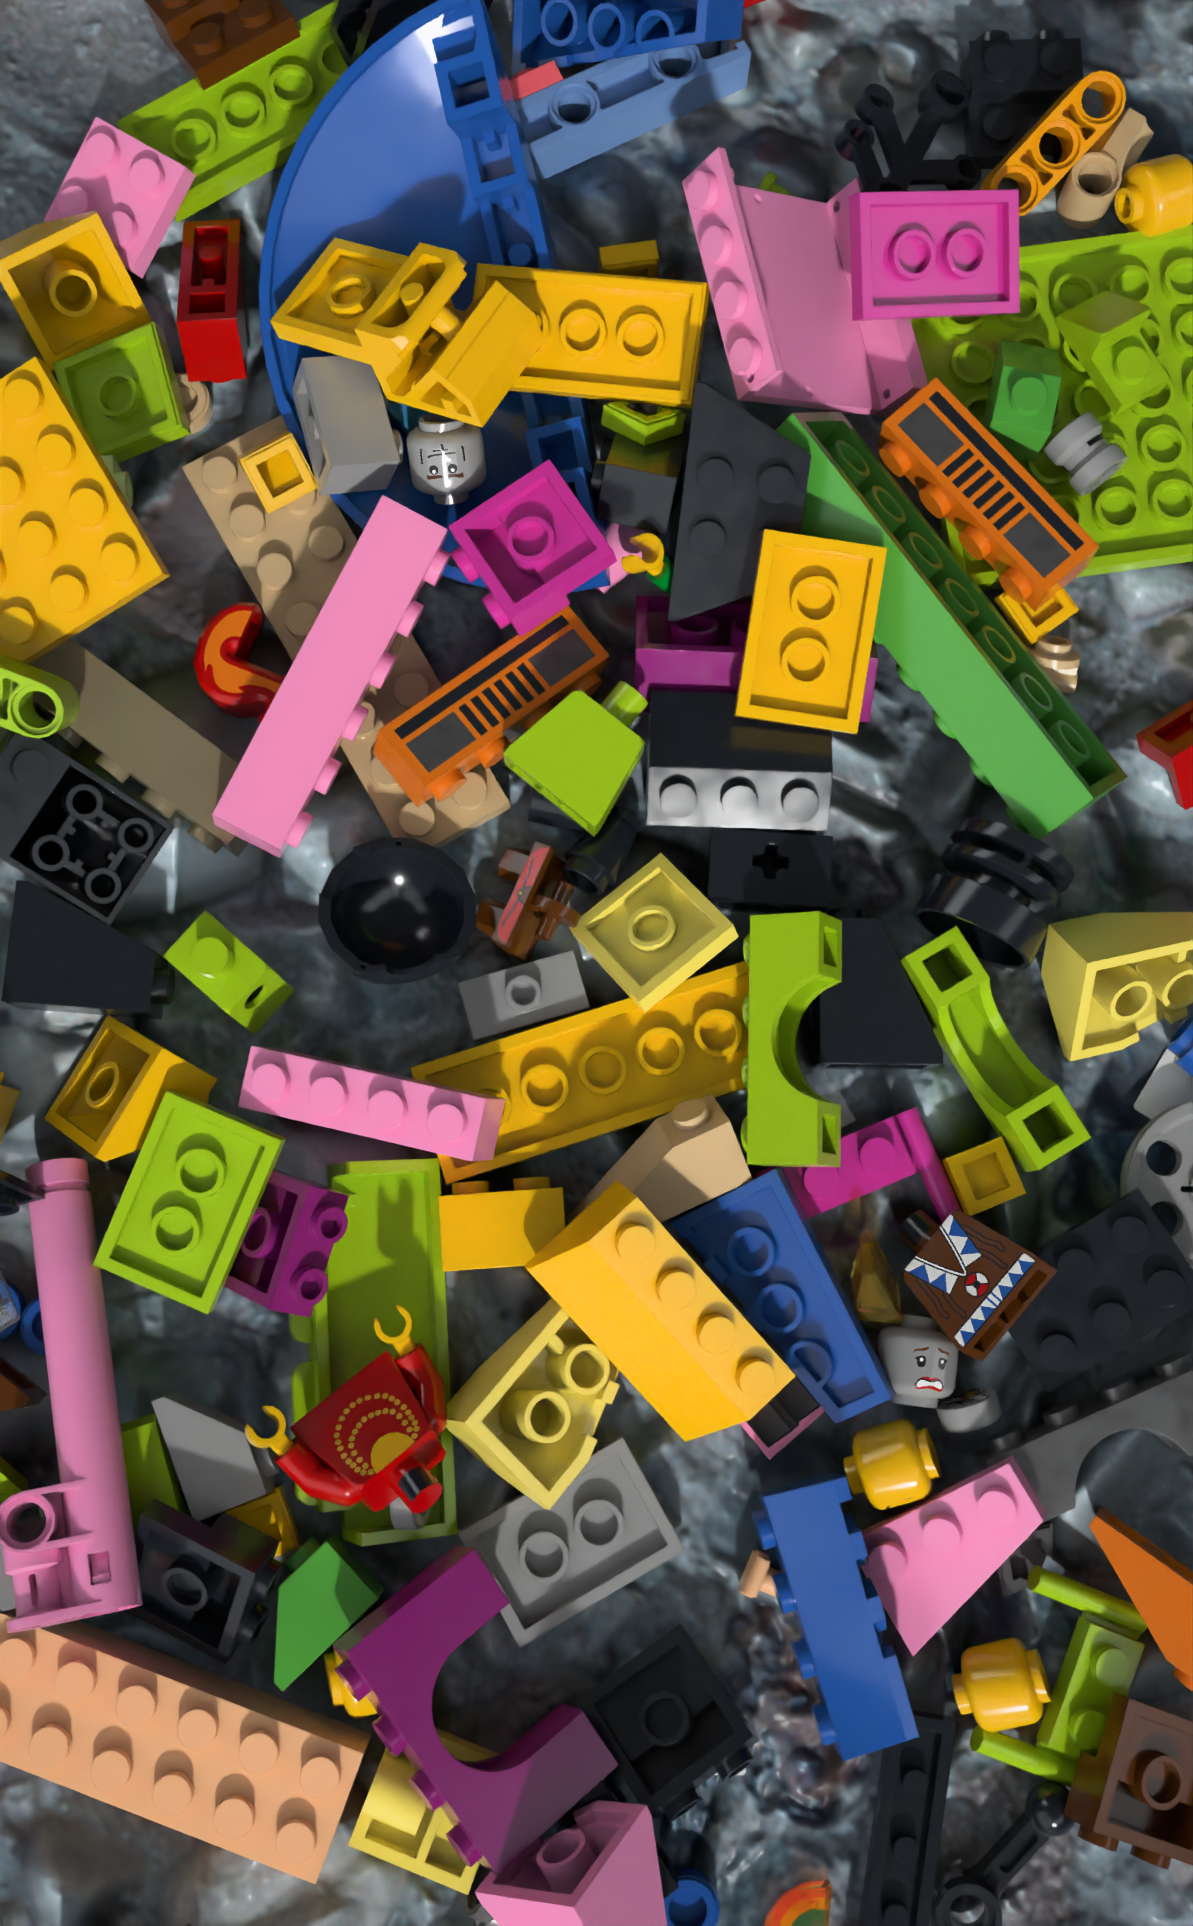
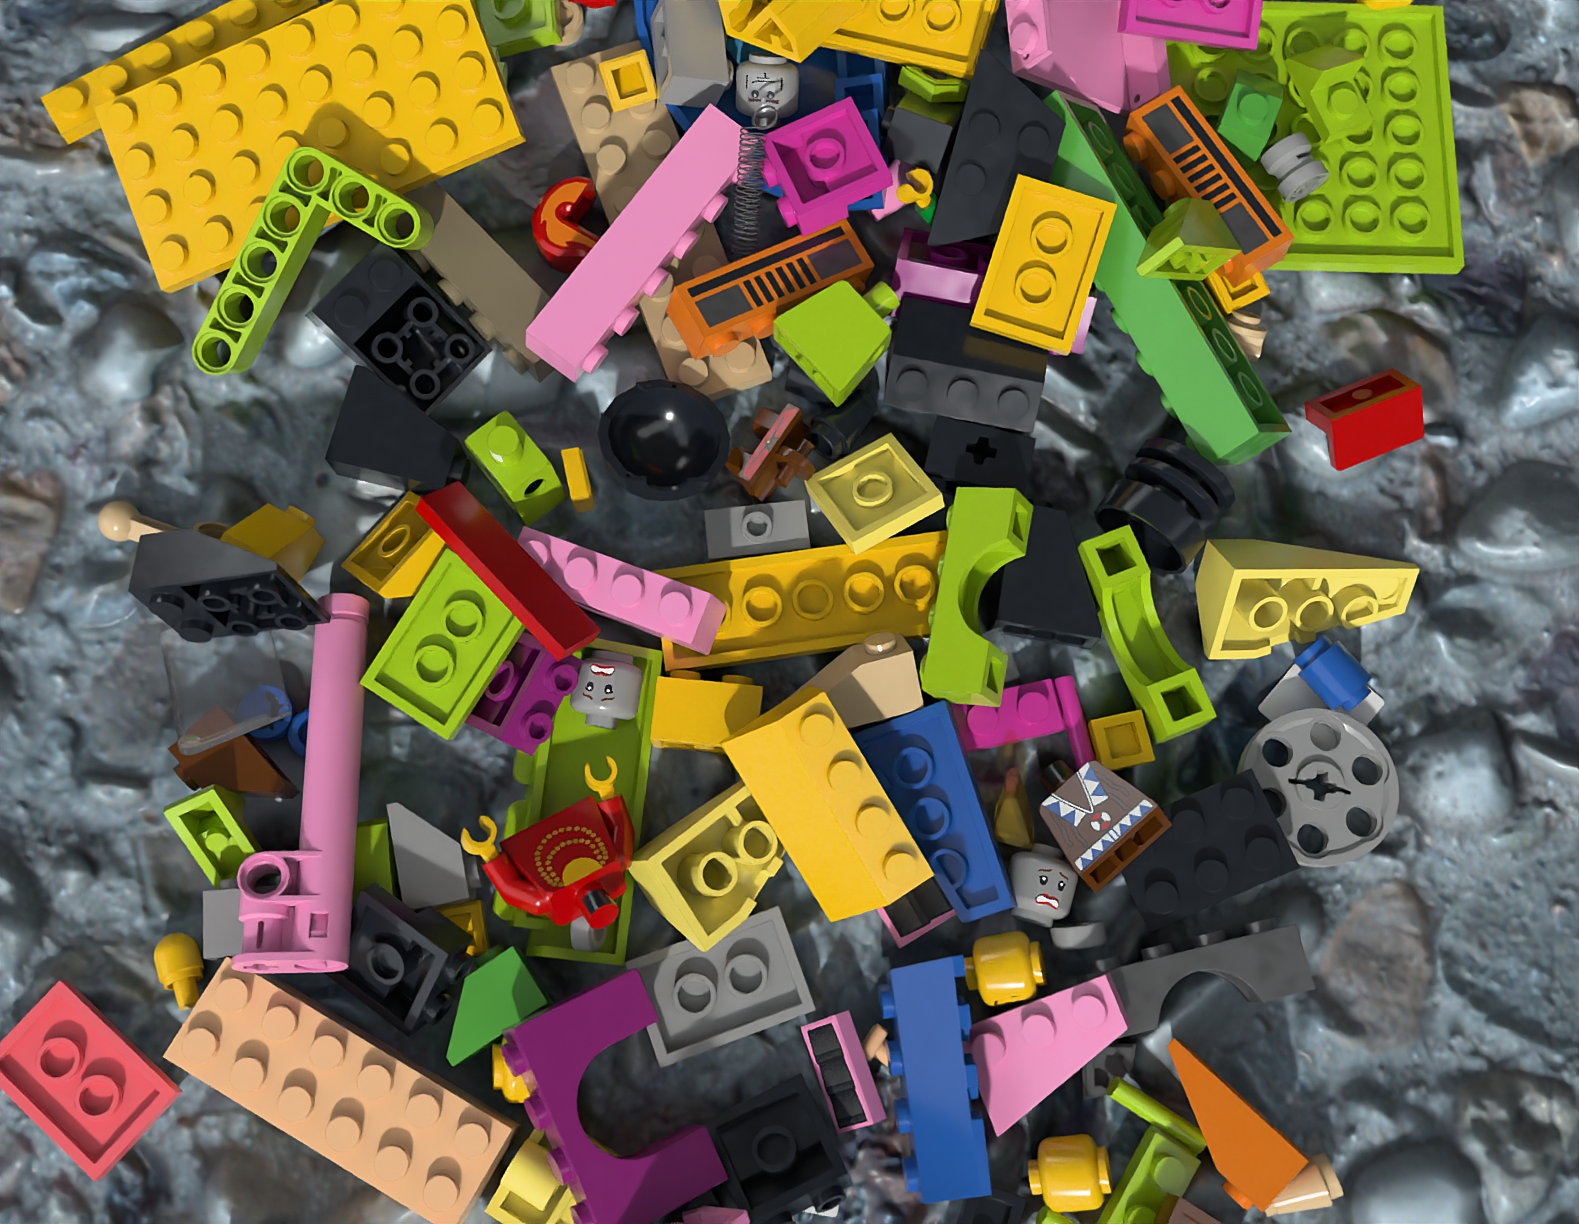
camera: 10 degrees right, 5 degrees down
none -> red tile [415,481,601,662]
none -> yellow tile [561,447,595,513]
none -> light grey head [570,650,643,730]
none -> dark grey piece [731,105,778,263]
none -> tile [801,1010,887,1134]
none -> lime slope [1136,197,1242,281]

